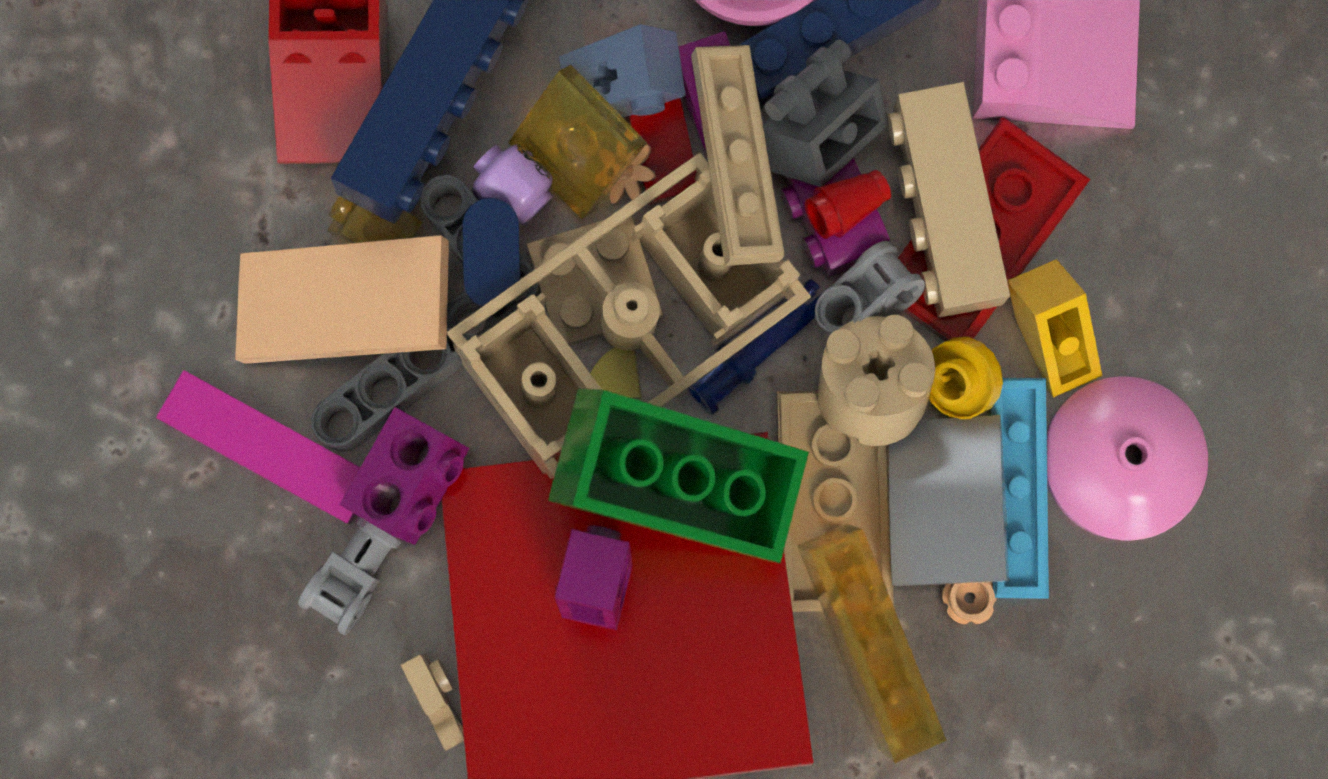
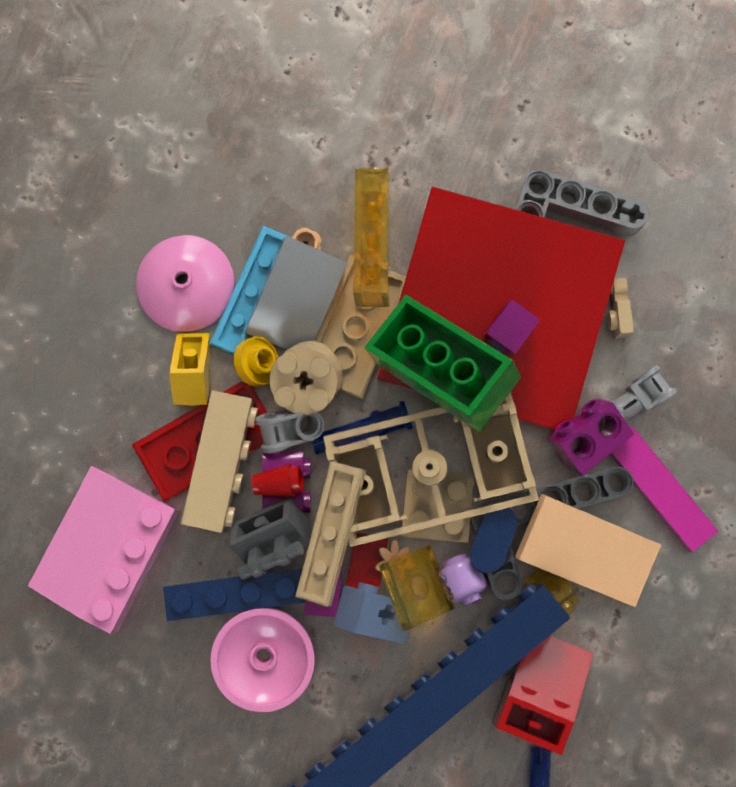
camera: 155 degrees left, 0 degrees up
light yellow tile [590,347,642,398] -> none

